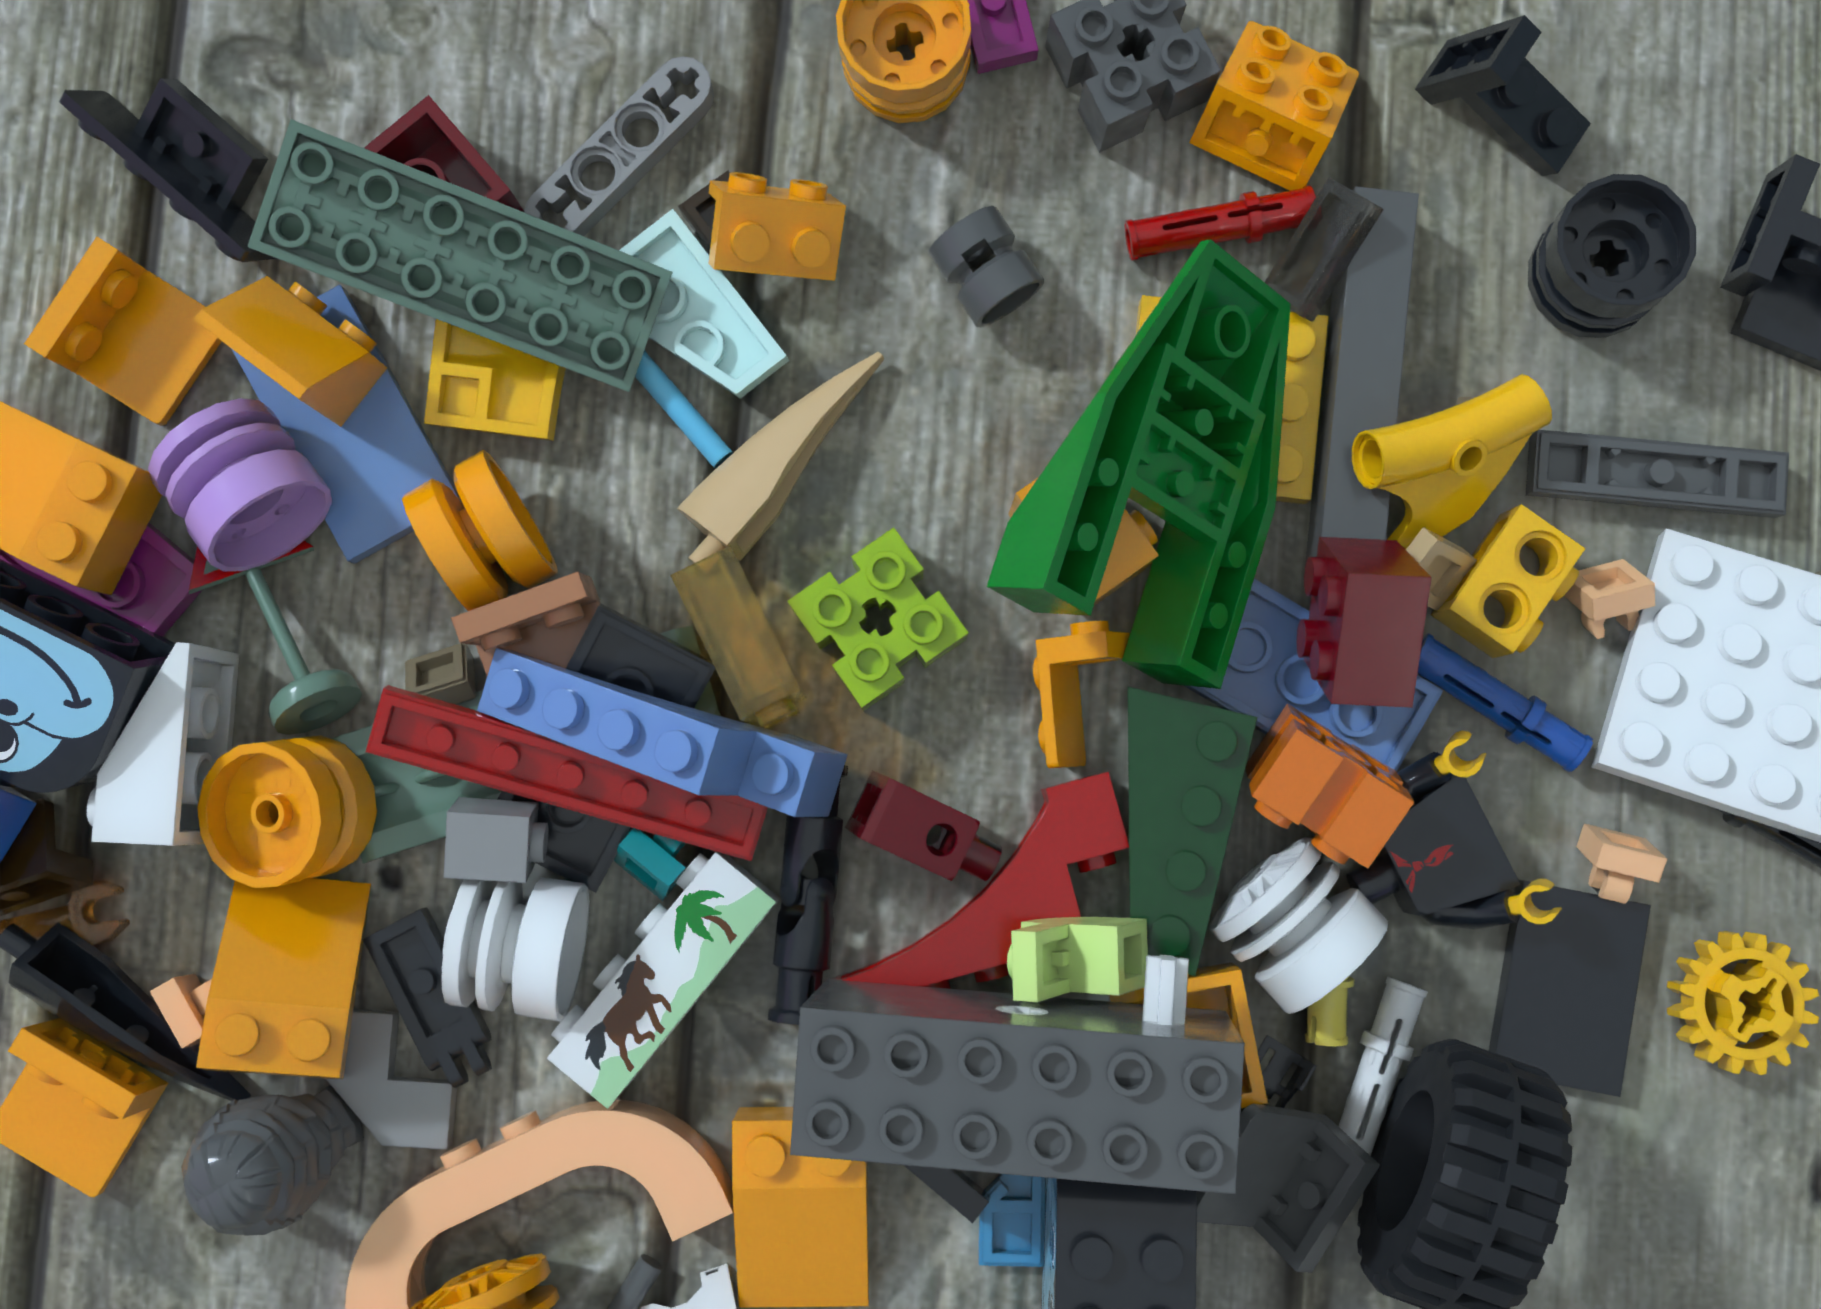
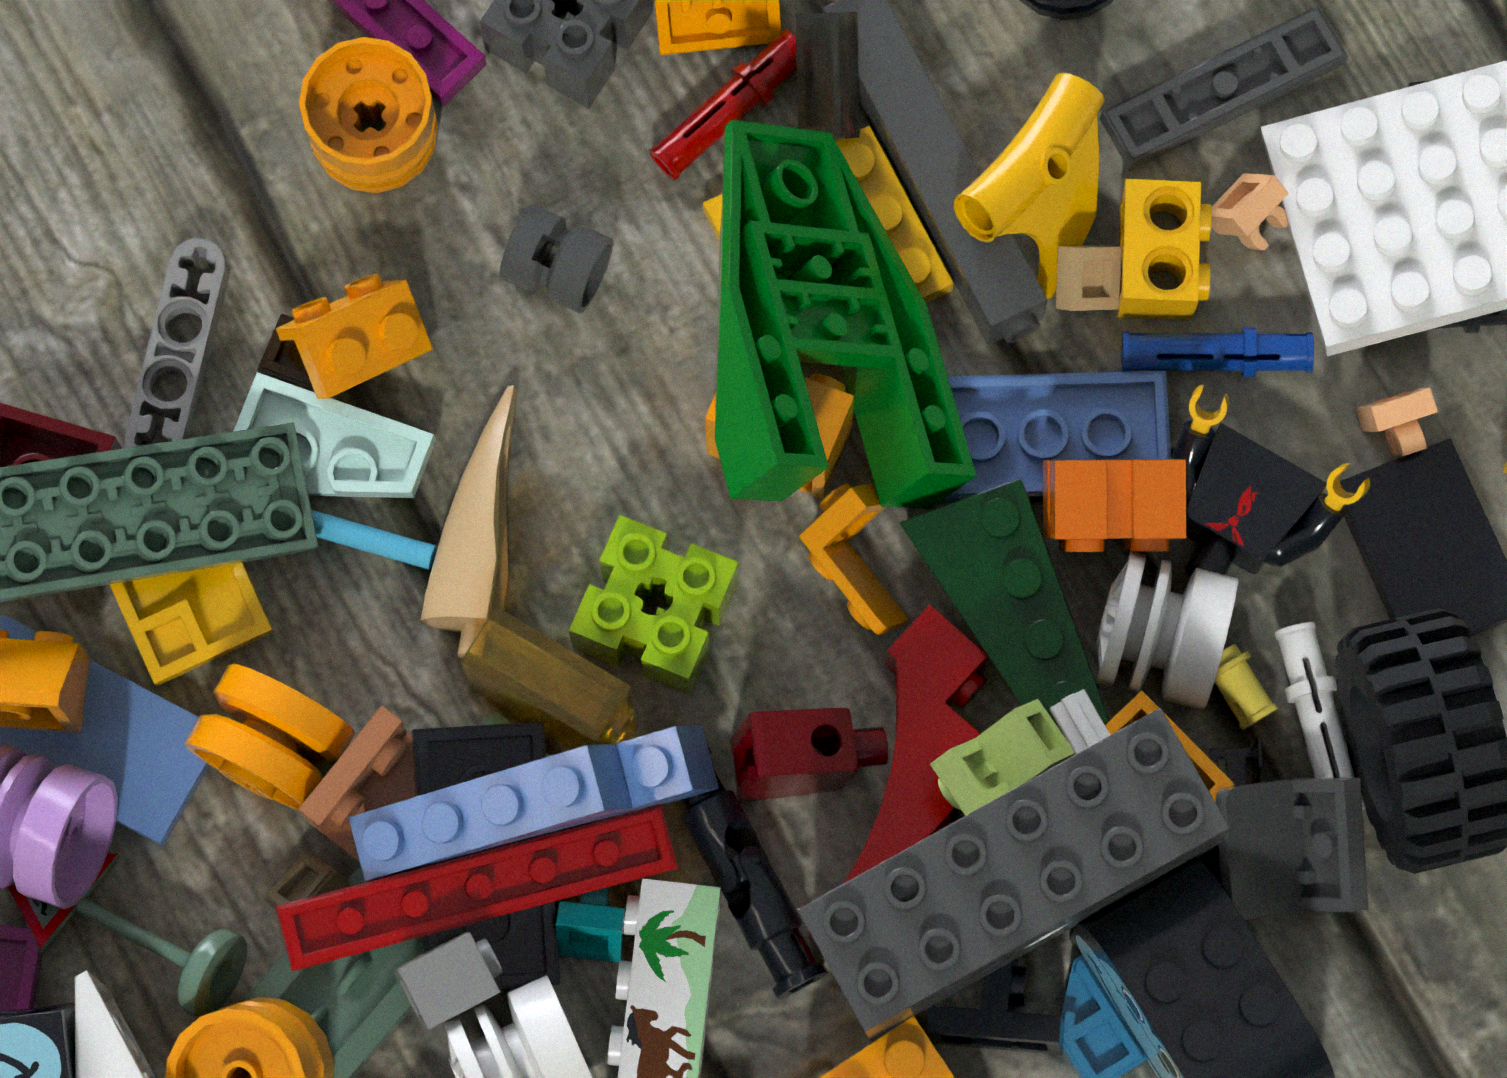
camera: 30 degrees left, 10 degrees down
dark red brick [1297,537,1432,708] -> none

